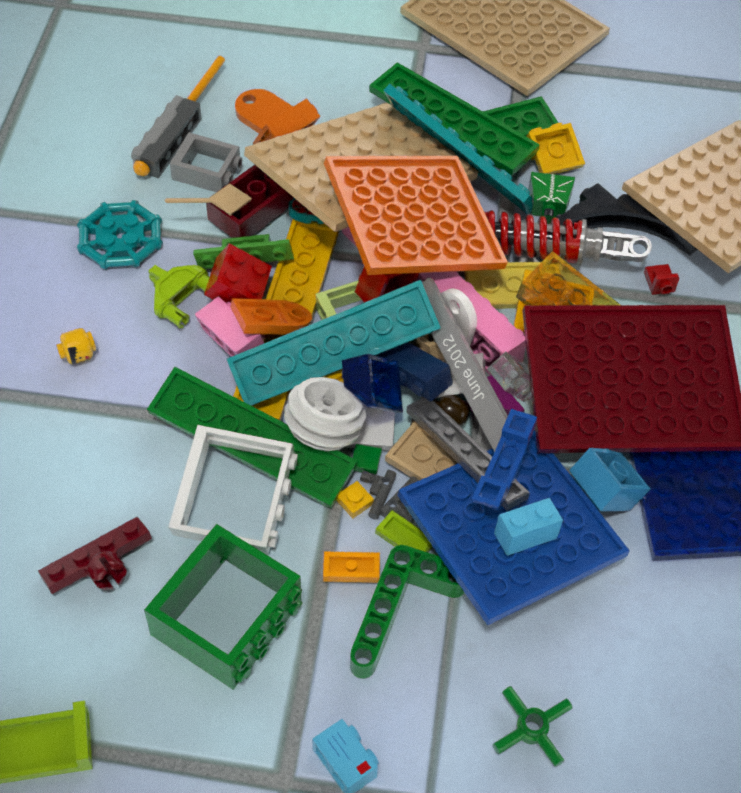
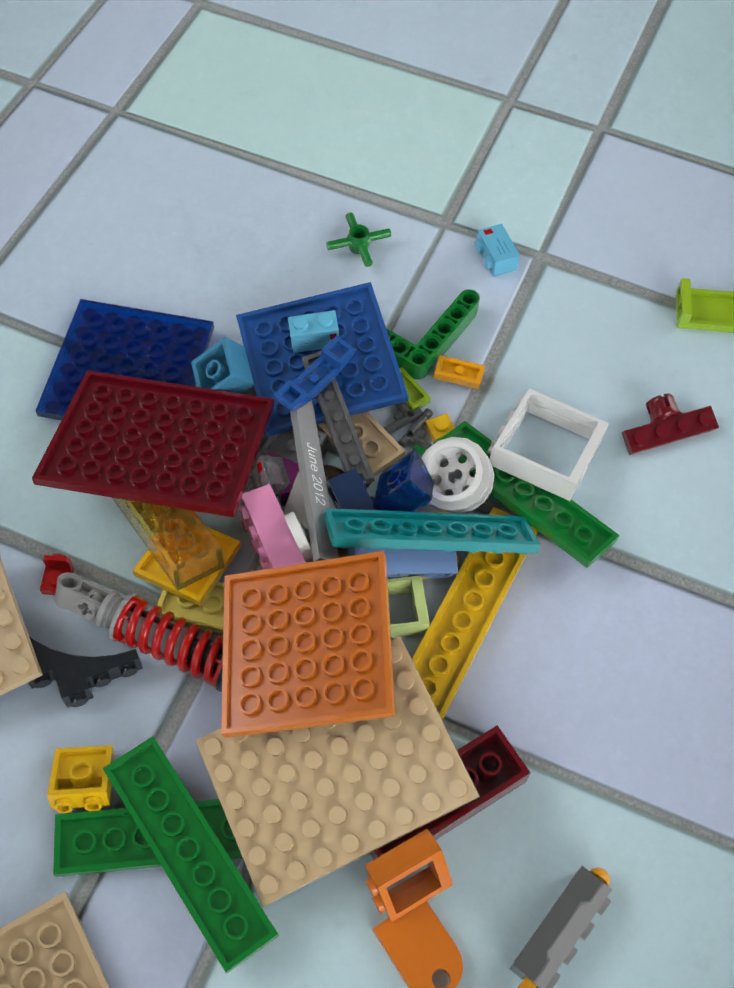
camera: 165 degrees left, 5 degrees up
yellow head [56,328,96,365] -> none
teal plate [77,200,163,269] -> none
green window [144,524,303,690] -> none
lime connector [148,265,209,328] -> none
tan piece [165,183,252,215] -> none
light grey window [170,132,243,192] -> none
bright green bracket [193,234,294,269] -> none
bright pink brick [195,297,266,357] -> none
red piece [204,243,272,303] -> none
orange tile [230,299,312,334] -> none
teal plate [383,83,533,215] -> none
green torso [528,172,575,224] -> none

